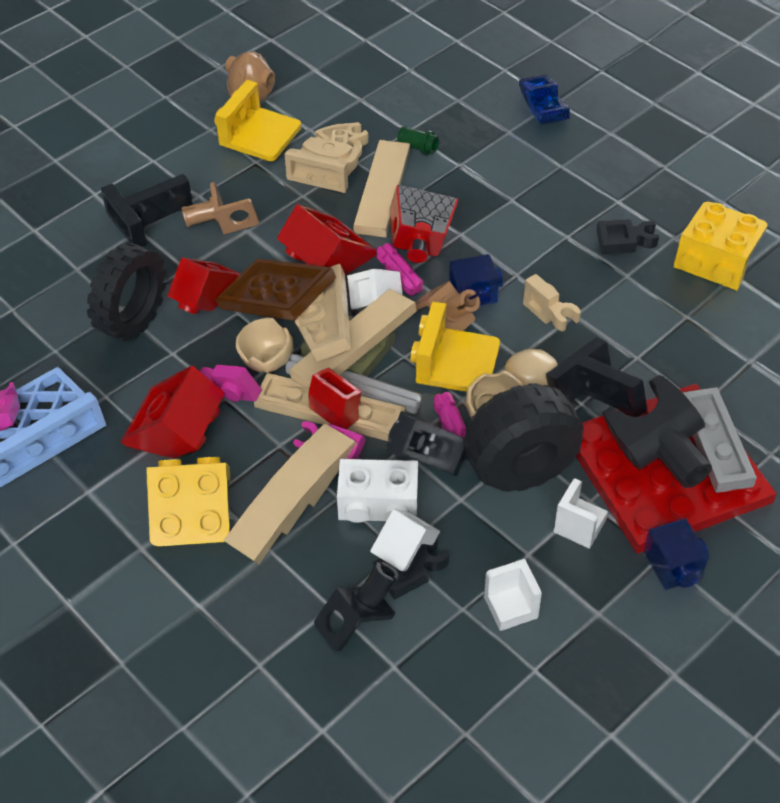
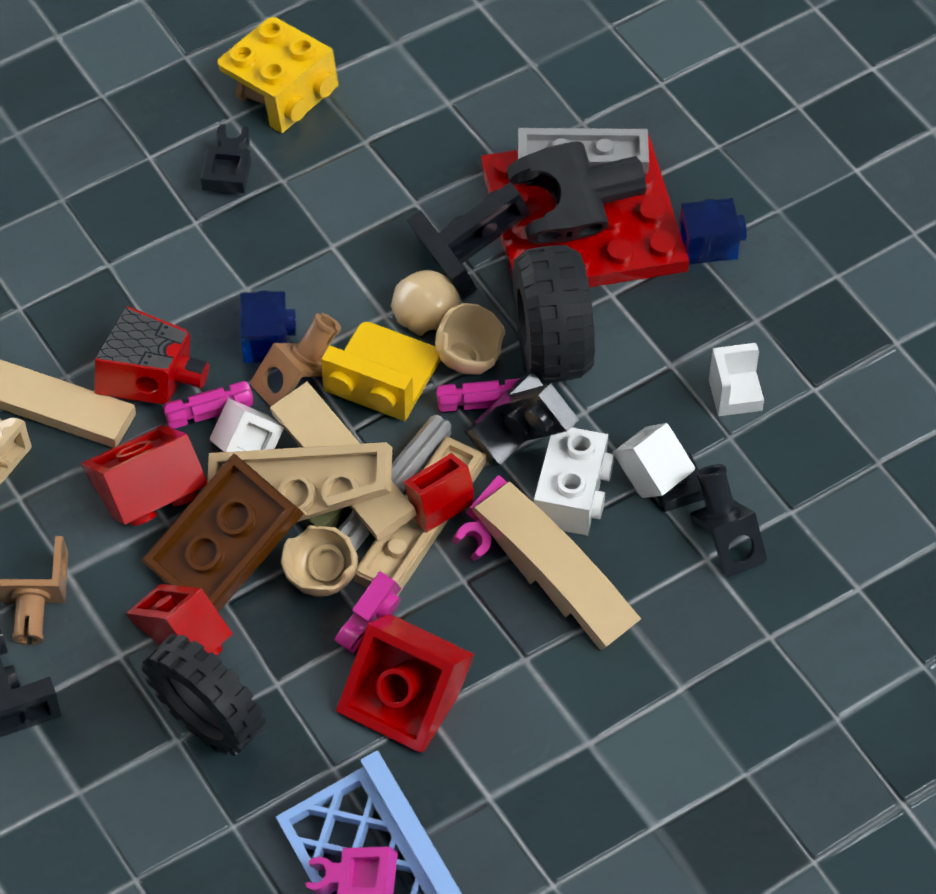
camera: 80 degrees left, 5 degrees up
yellow bracket [147,457,231,547] -> none
tan plate [523,274,581,332] -> none
white panel [554,478,608,549] -> none

